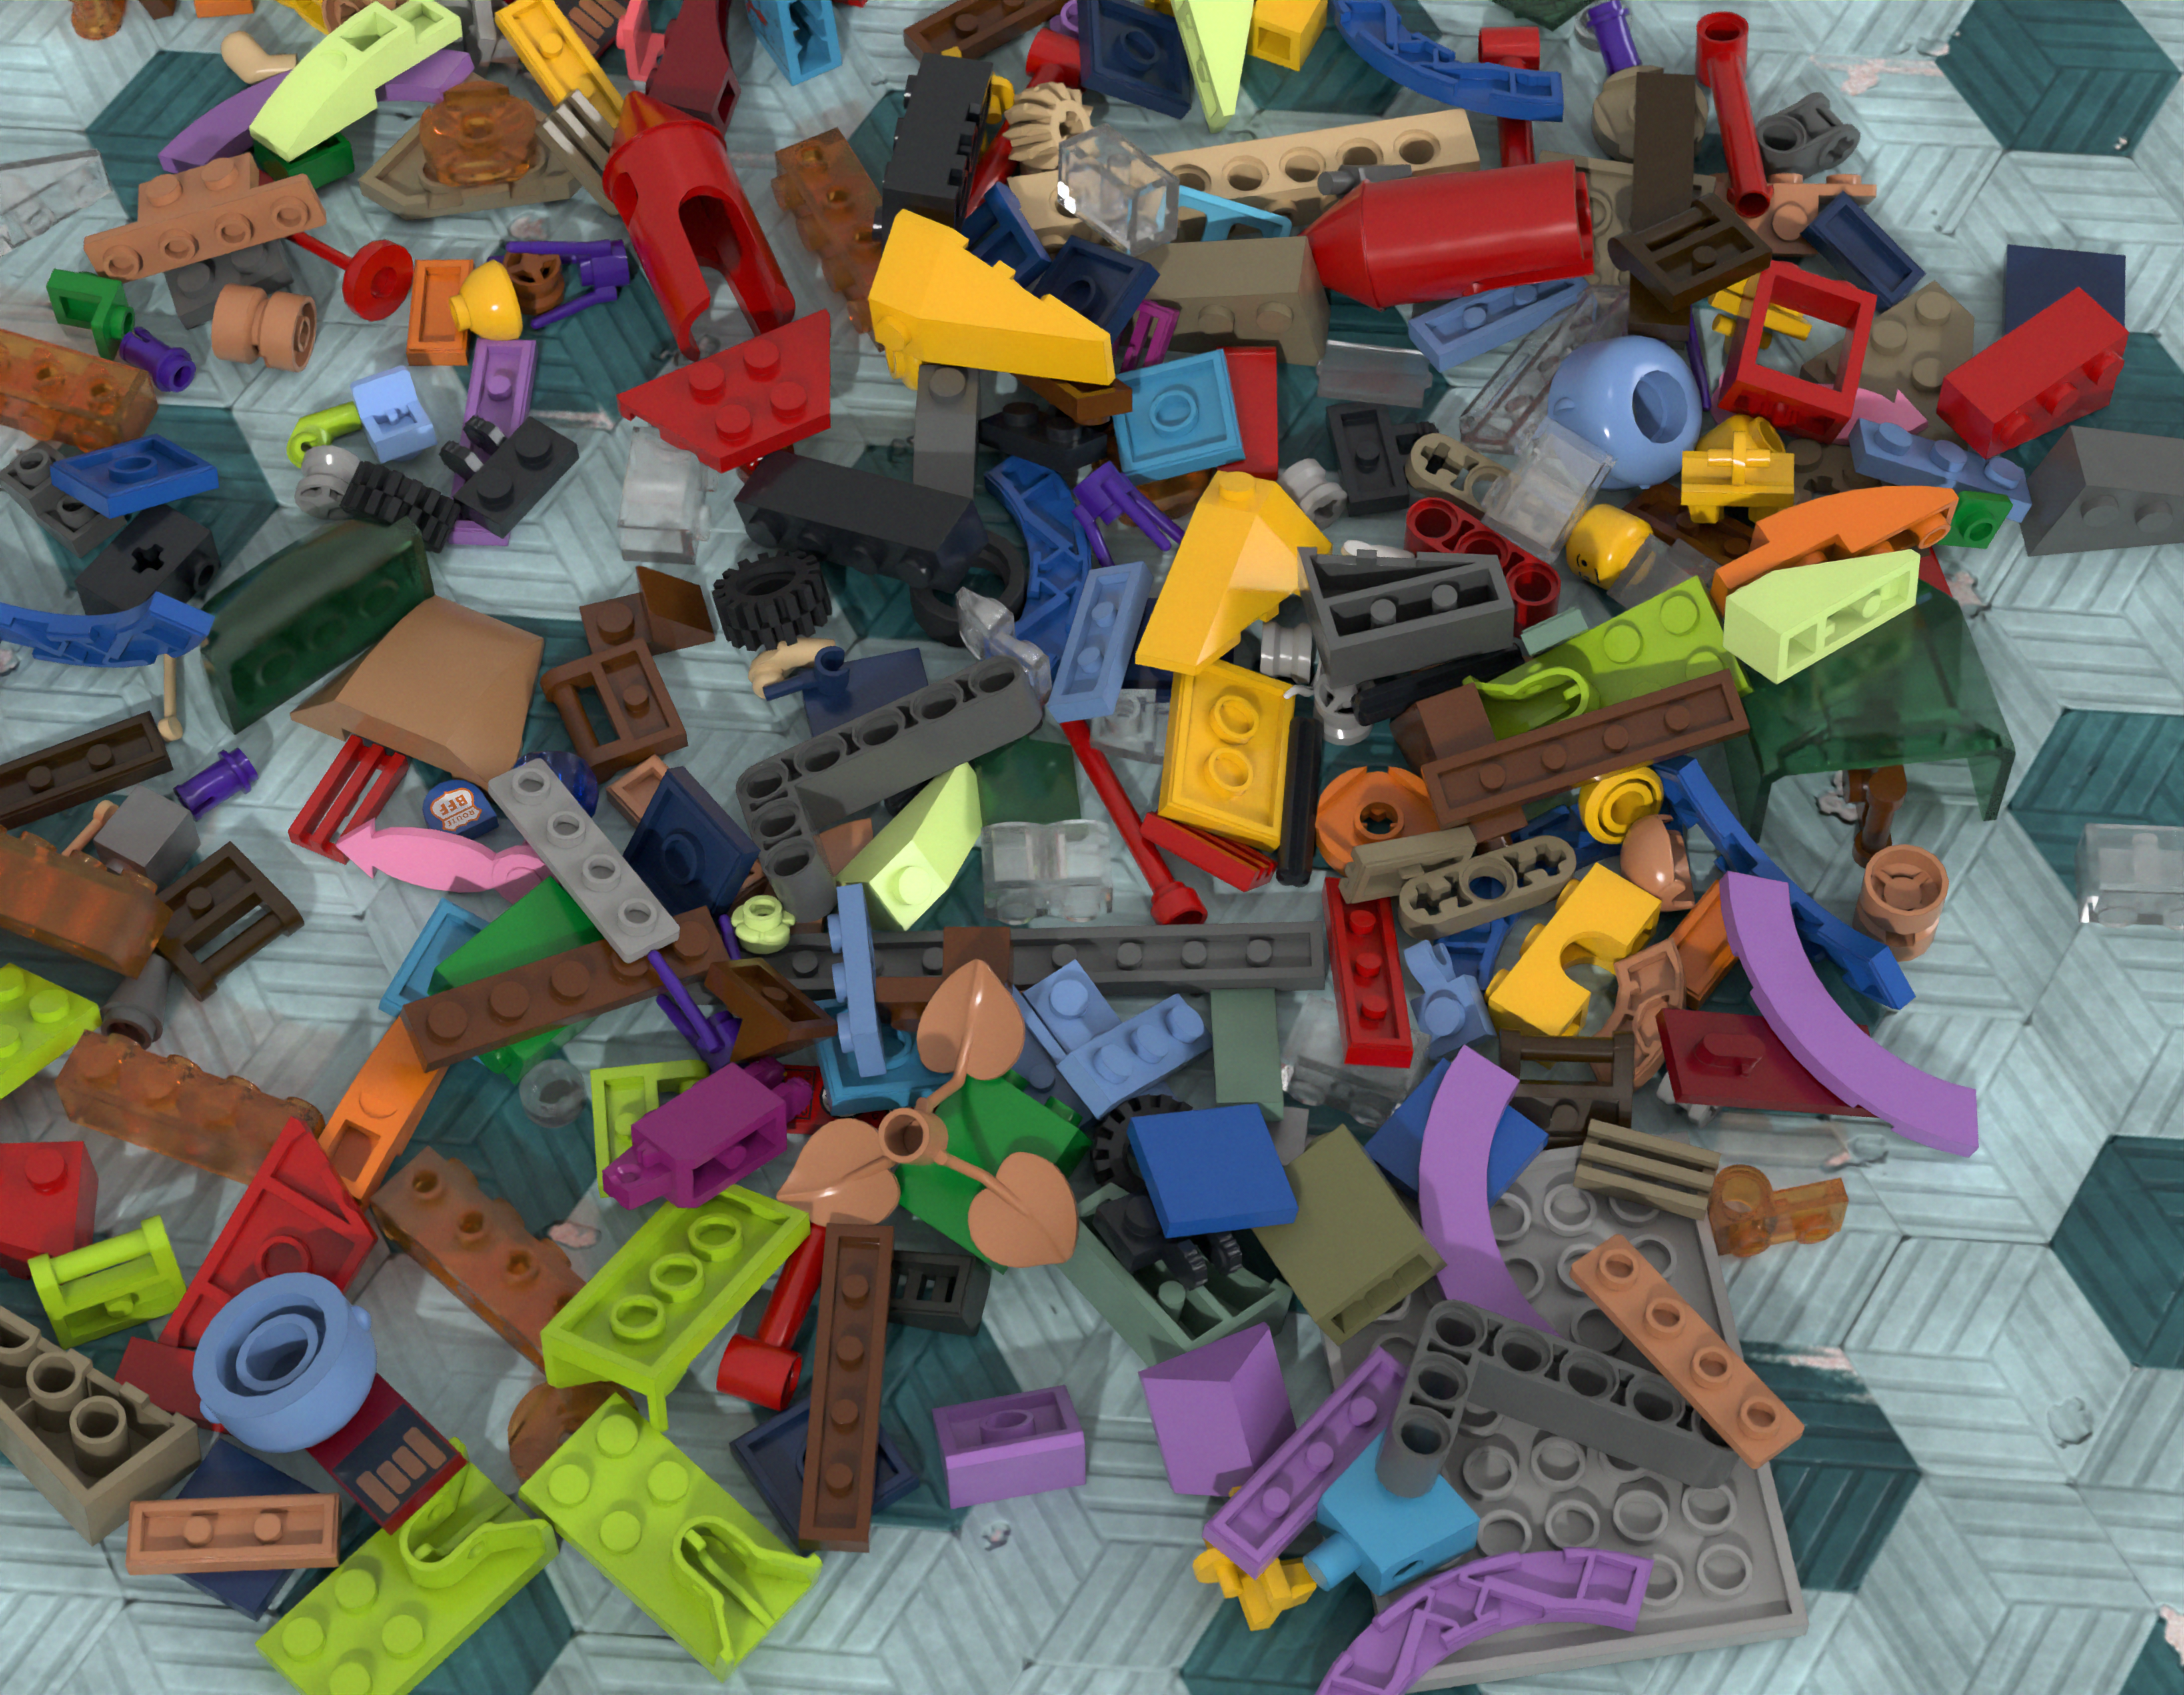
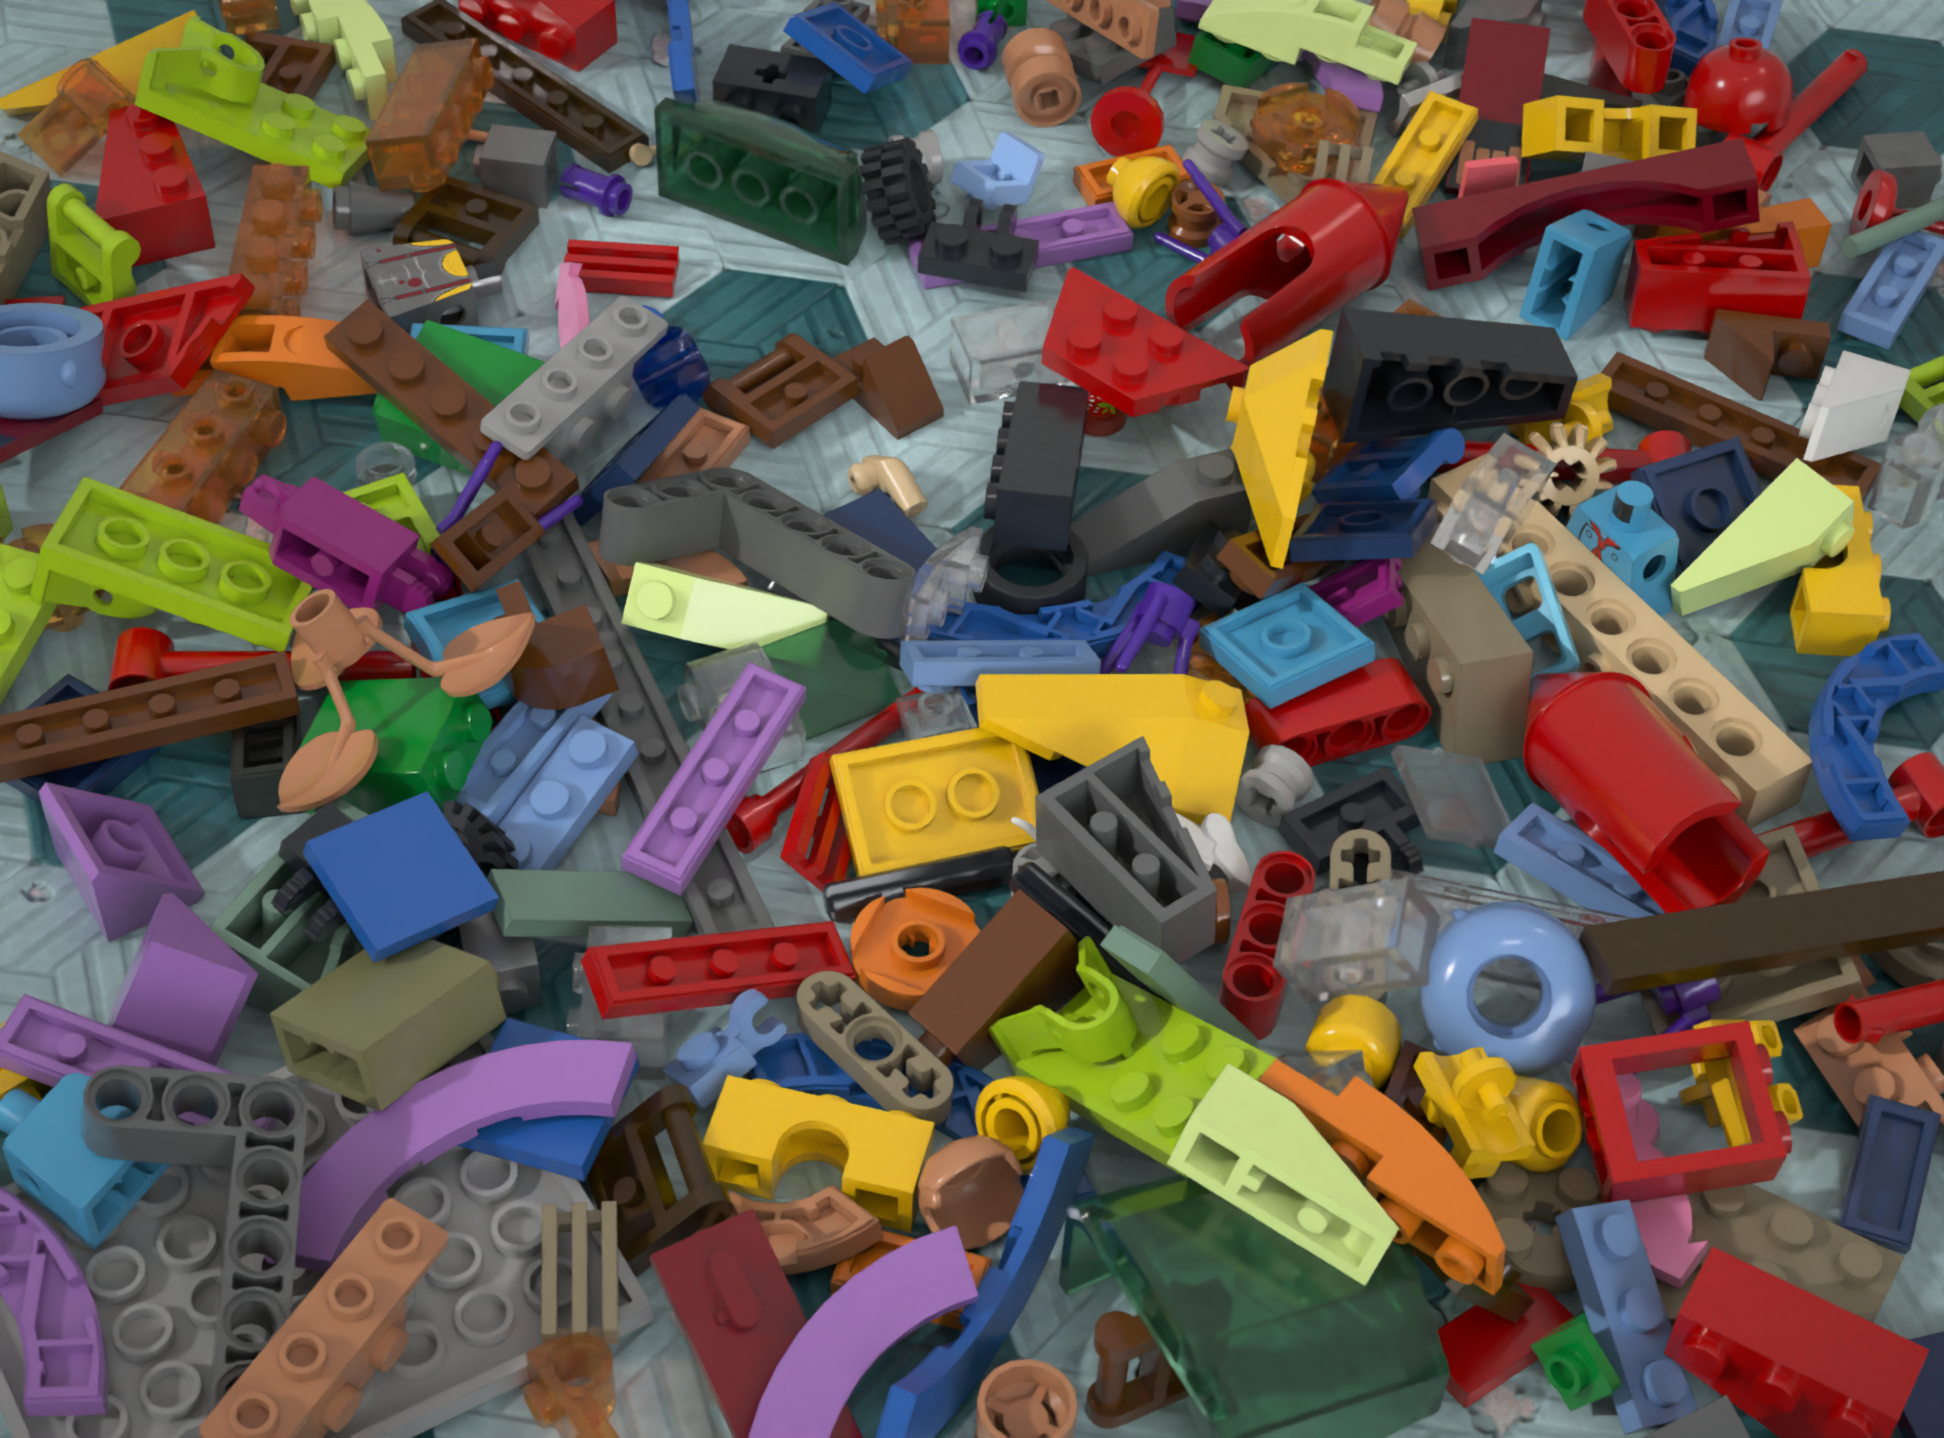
camera: 65 degrees right, 10 degrees down
lime arm [286,401,362,468] -> none
medium nougat wedge [290,595,545,804] -> none
black tyre [712,550,833,651] -> none
yellowish green plate [731,895,796,954] -> none
dark blue hand [762,646,850,702] -> none
medium blue plate [827,883,887,1078] -> none
medium blue plate [1056,993,1212,1119] -> none
dark grey bar [1317,164,1413,199] -> none
dark tan tile [1338,826,1477,904] -> none
reddish brown plate [1421,668,1750,831] -> none
dark brown plate [1607,193,1773,313] -> none
none -> flat silver torso [360,239,503,334]
none -> medium lavender tile [621,662,806,896]
none -> light grey wheel [1182,119,1249,186]
none -> dark azure torso [1566,481,1679,617]

